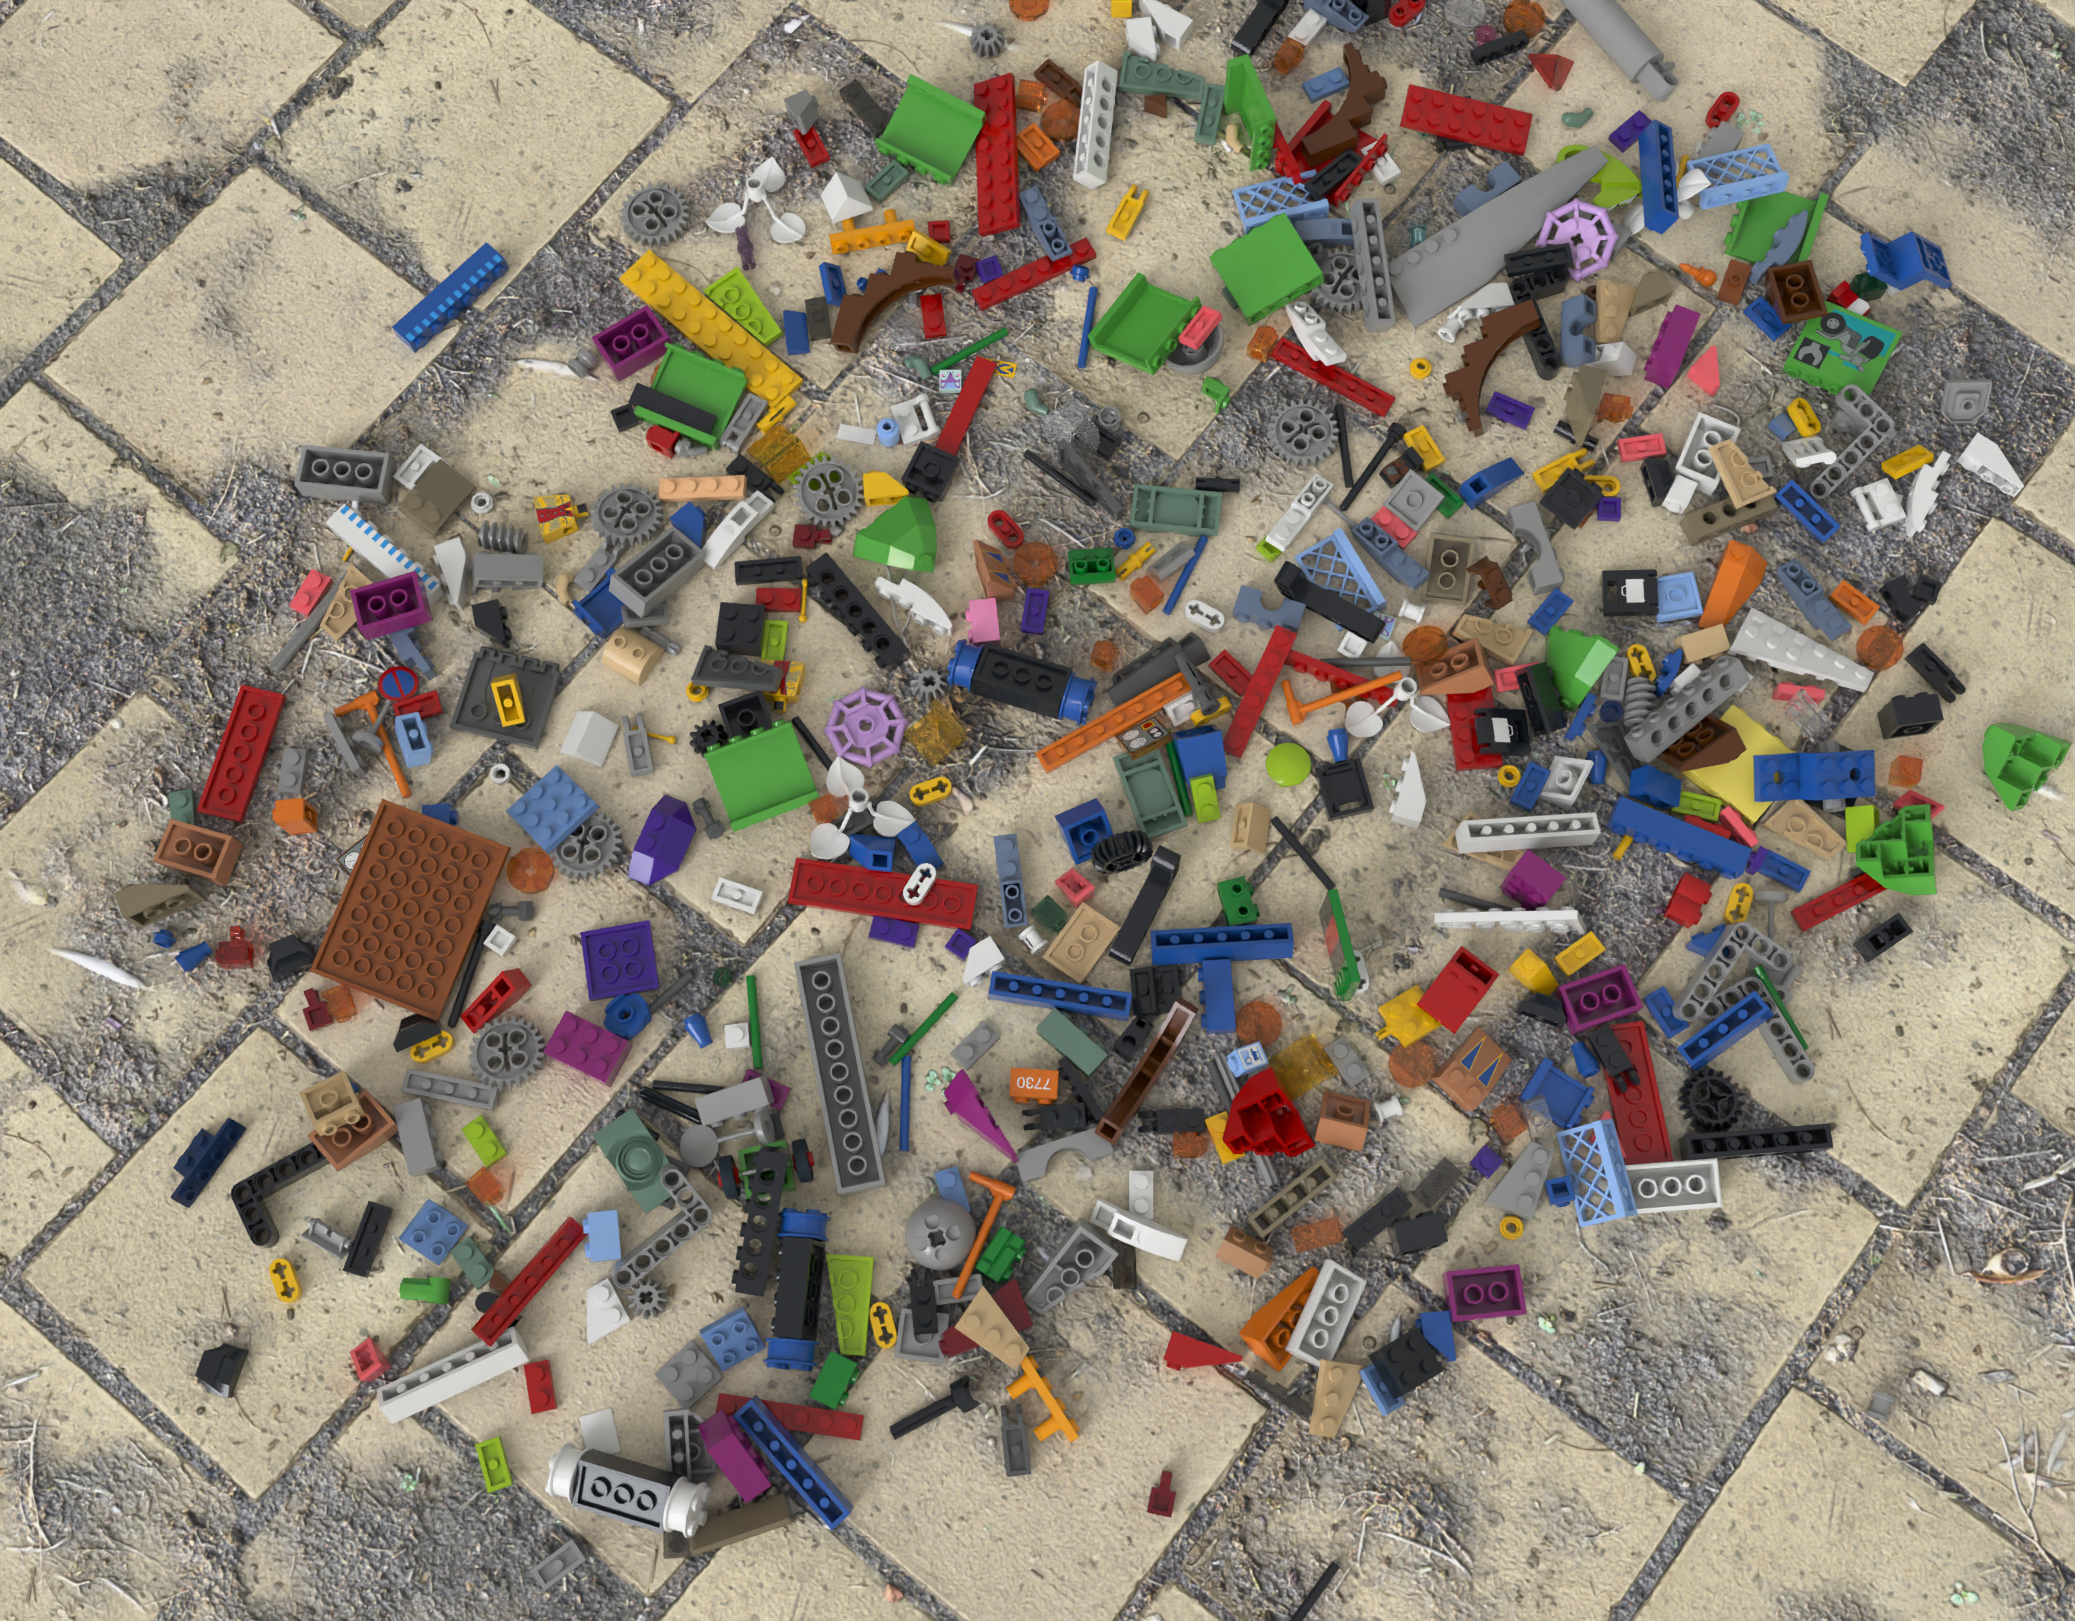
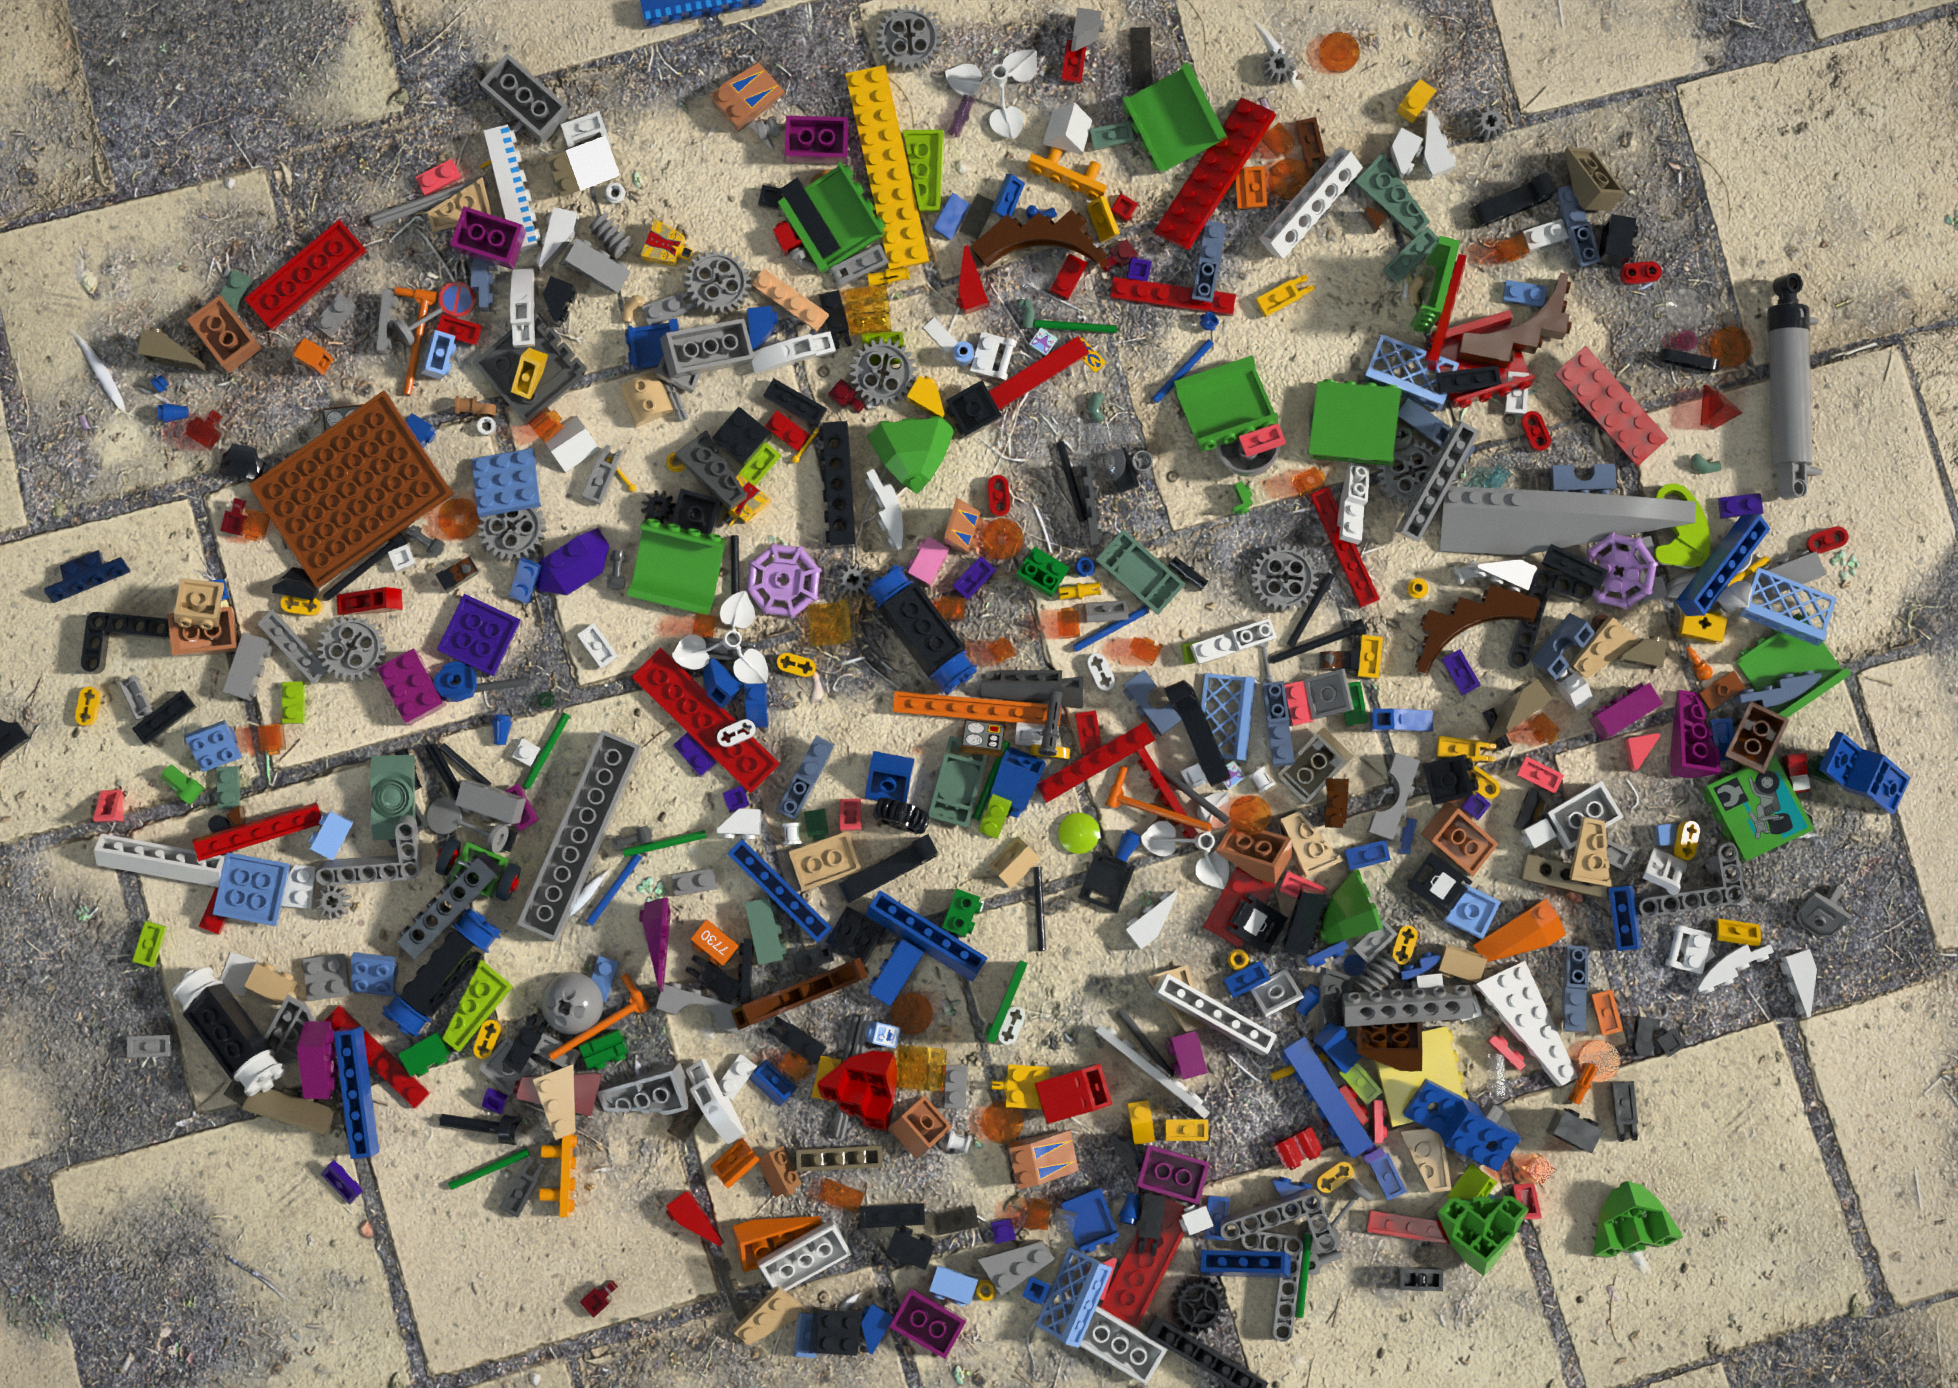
camera: 30 degrees right, 10 degrees up
none -> medium blue plate [213,852,291,927]
none -> tan brick [244,962,298,1005]
none -> dark purple plate [321,1160,363,1205]
none -> leg [435,557,479,593]
none -> green bar [448,1148,530,1190]
none -> medium nougat connector [455,396,496,418]
none -> dark purple plate [481,1087,508,1115]
none -> blue plate [509,557,542,604]
none -> white slope [510,268,535,348]
none -> clear orange brick [528,407,564,443]
none -> nougat slope [710,62,786,132]
none -> orange plate [710,1138,760,1189]
none -> blue slope [749,1059,797,1107]
none -> light blue brick [929,1265,978,1307]
none -> clear orange brick [936,596,966,622]
none -> red slope [956,245,989,315]
none -> clear orange brick [1129,637,1163,666]
none -> white brick [1179,1204,1213,1235]
none -> blue piece [1398,817,1417,854]
none -> nougat slope [1421,802,1498,877]
none -> red plate [1521,411,1551,452]
none -> orange axle [1568,1063,1597,1105]
none -> magenta wedge [1670,690,1721,779]
none -> yellow brick [1677,611,1728,644]

